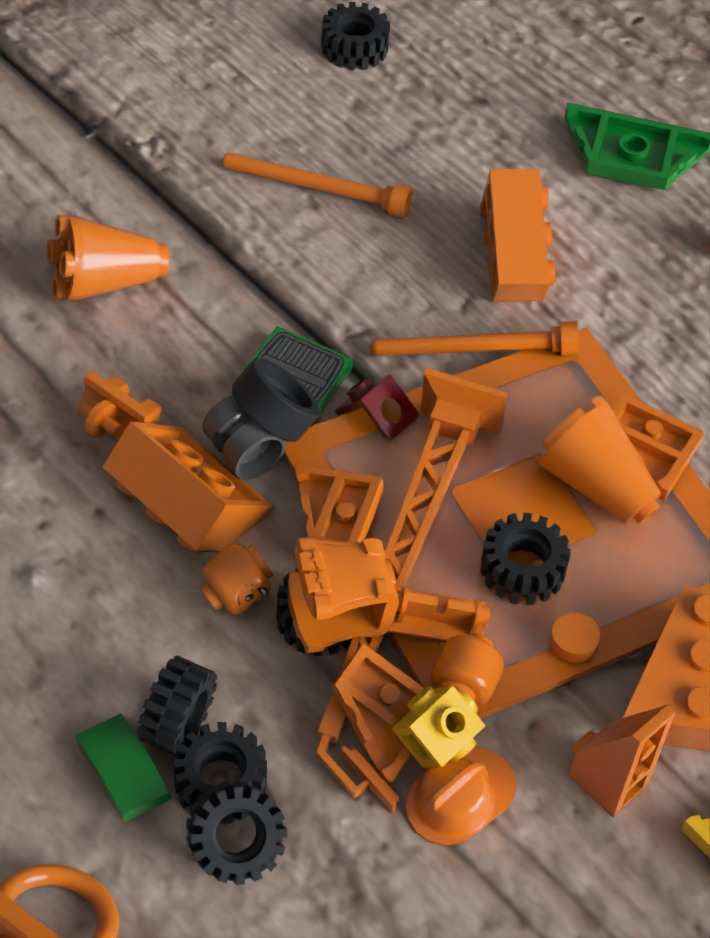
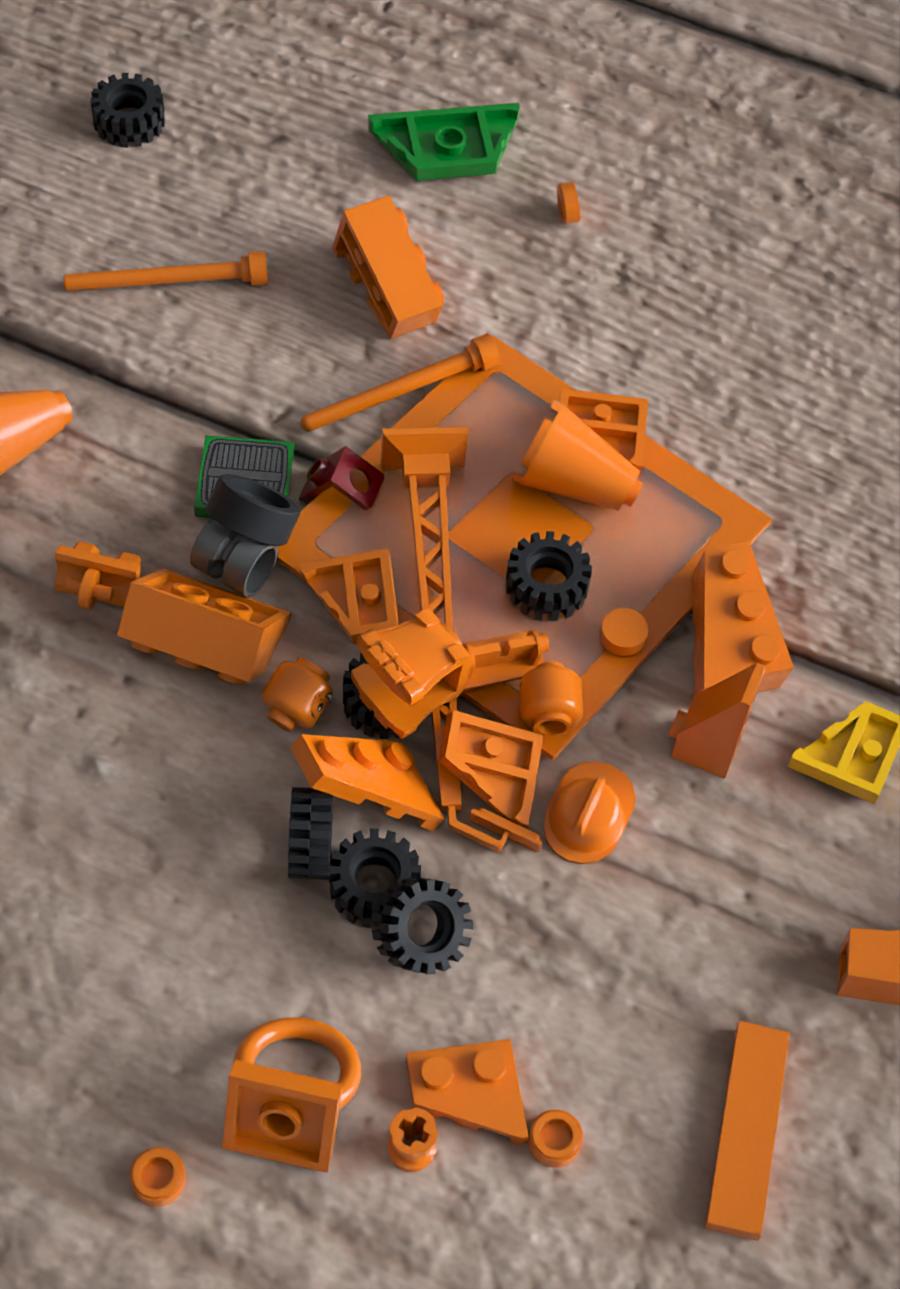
camera: 25 degrees left, 5 degrees up
green slope [75,713,171,822] -> none
yellow brick [391,686,485,768] -> none
none -> orange wing [290,734,446,831]

